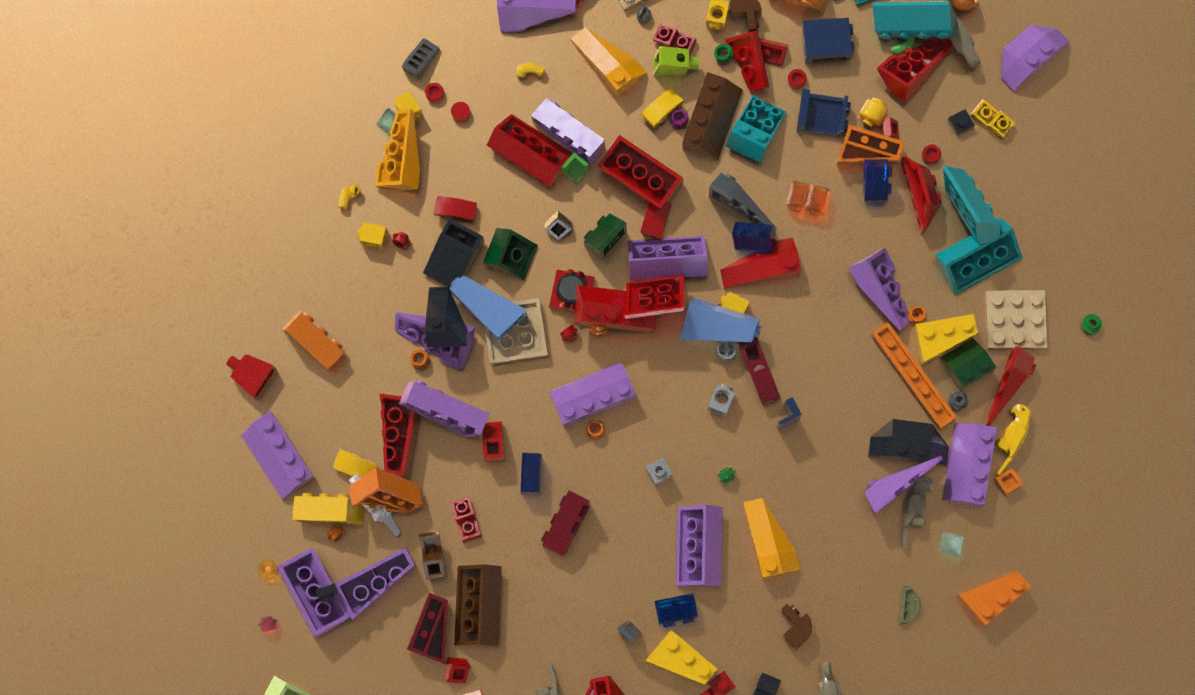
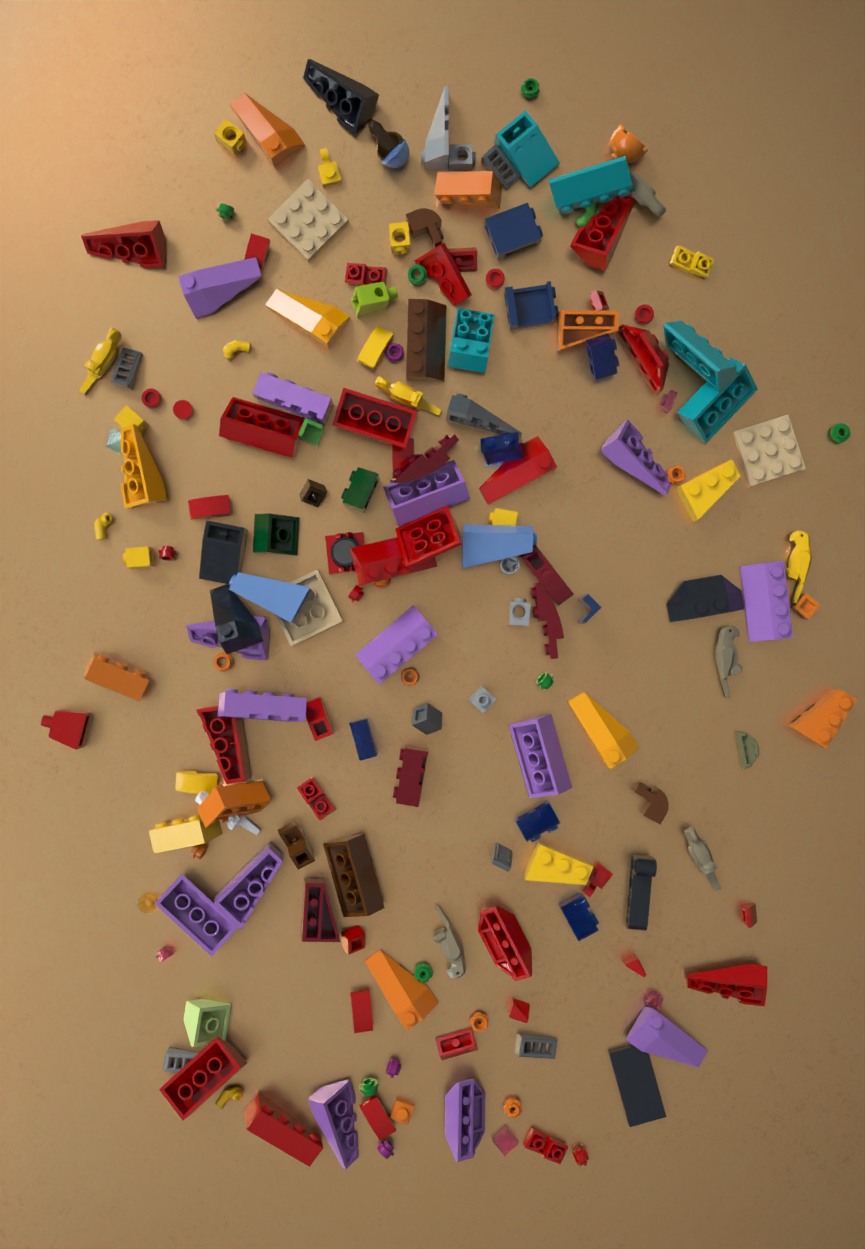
camera: 25 degrees left, 10 degrees up
medium lavender slope [241,411,316,500] -> none
black plate [315,583,337,602] -> none
dark grey hinge [636,7,651,23] -> none
clear orange brick [787,181,830,216] -> none
yellow head [860,98,888,128] -> none
medium lavender wedge [865,456,943,513] -> none
orange plate [871,322,957,429] -> none
clear light blue slope [938,532,964,557] -> none
dark green slope [940,338,997,391] -> none
black plate [948,109,975,136] -> none
dark grey plate [949,391,969,410] -> none
red wedge [985,346,1036,426] -> none
medium lavender wedge [1001,24,1070,92] -> none
none -> yellow animal [79,327,122,394]
none -> yellow animal [375,376,442,416]
none -> dark red slope [389,434,459,483]
none -> dark grey panel [412,703,442,735]
none -> dark red slope [531,583,564,659]
none -> clear pink plate [659,390,678,414]

